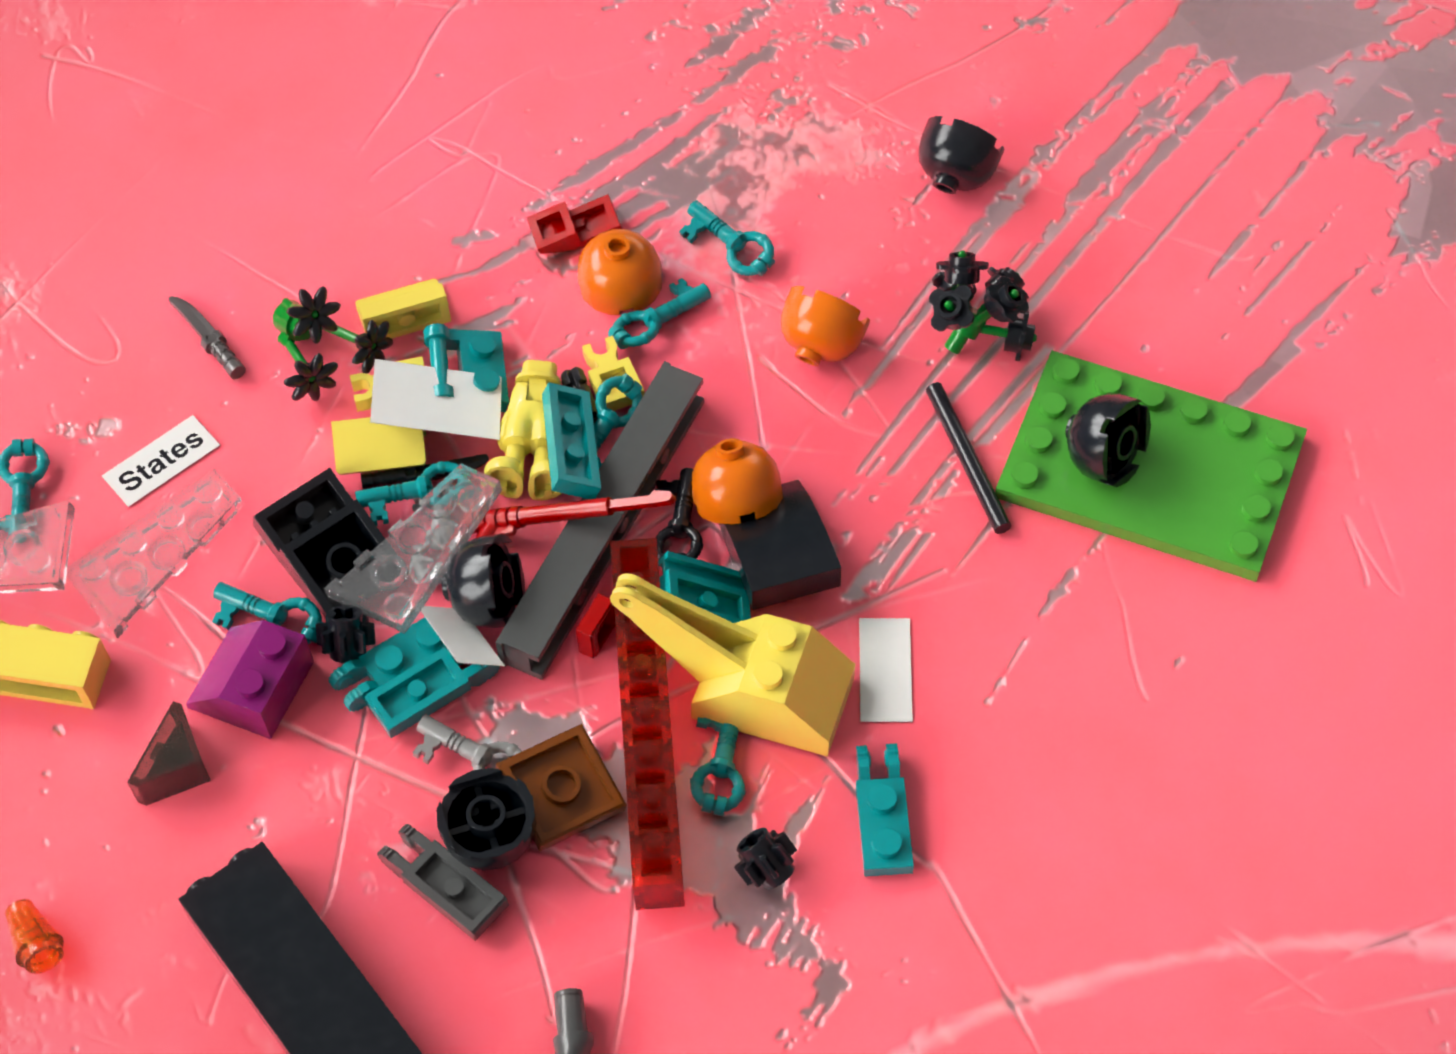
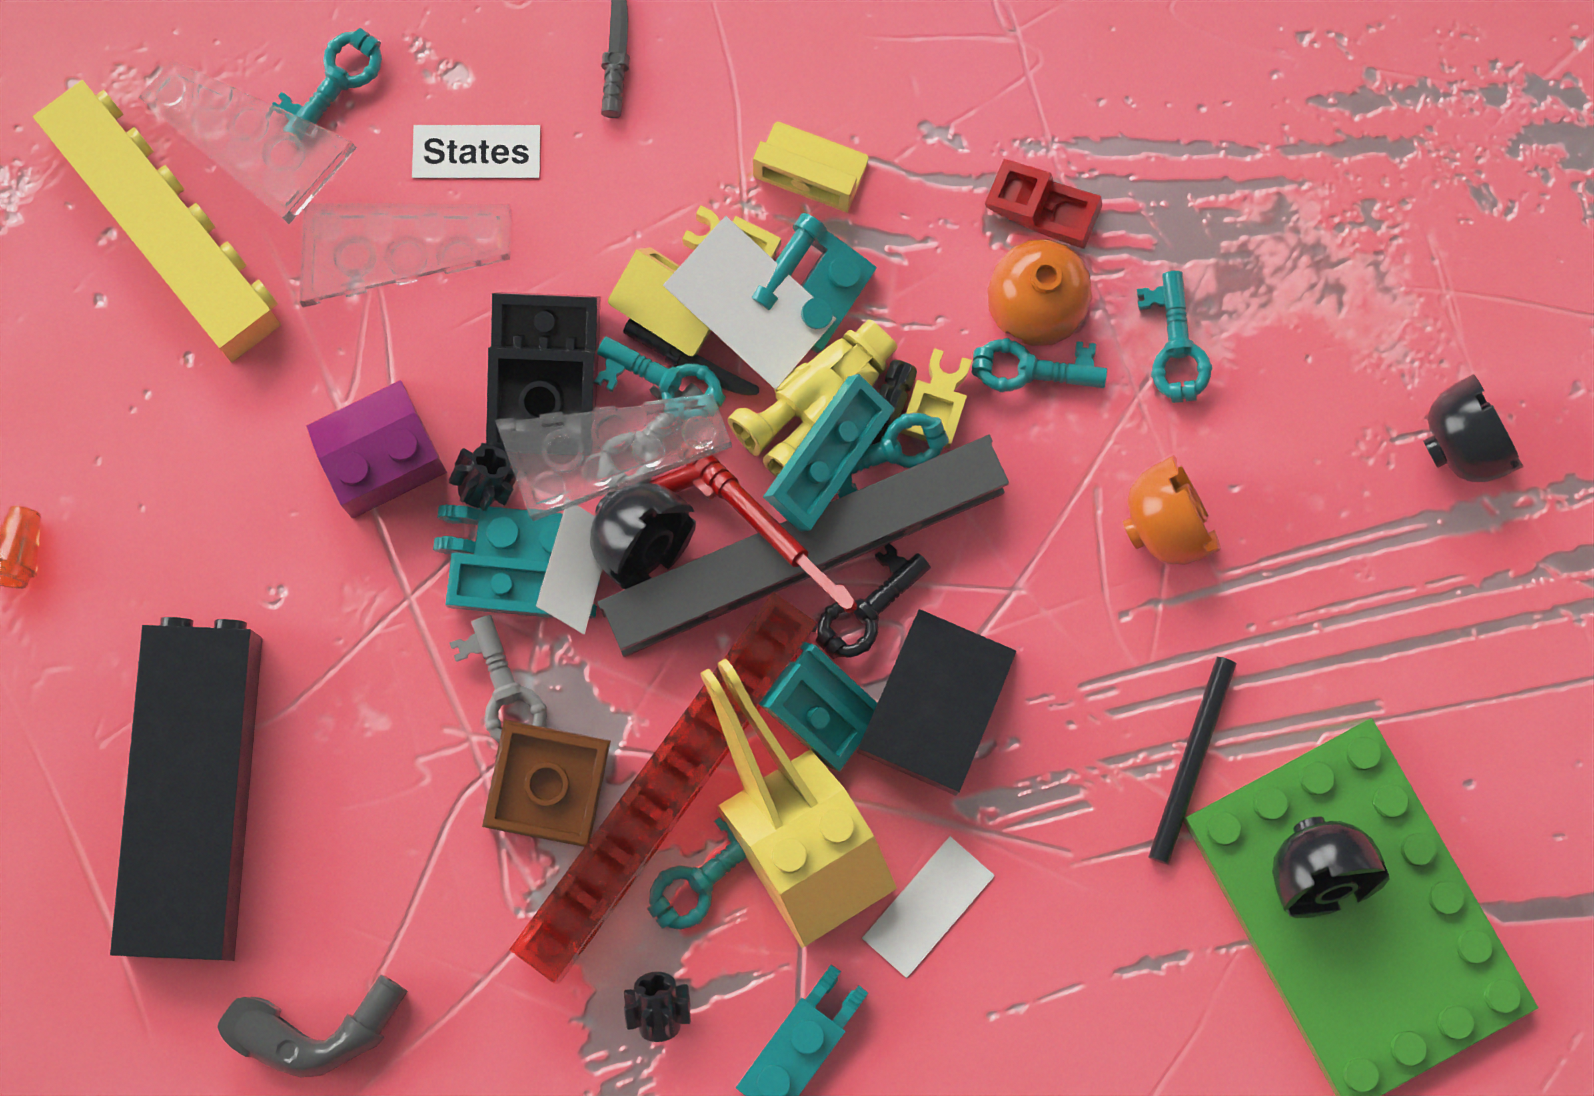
camera: 35 degrees right, 20 degrees up
clear smoke slope [127,701,211,806] -> none
teal piece [212,582,323,645] -> none
black plant [273,286,393,401] -> none
dark grey hinge [377,824,509,941] -> none
black cylinder [436,768,537,871] -> none
red tile [576,594,616,658] -> none
orange cylinder [692,438,783,525] -> none
black plant [929,250,1037,361] -> none

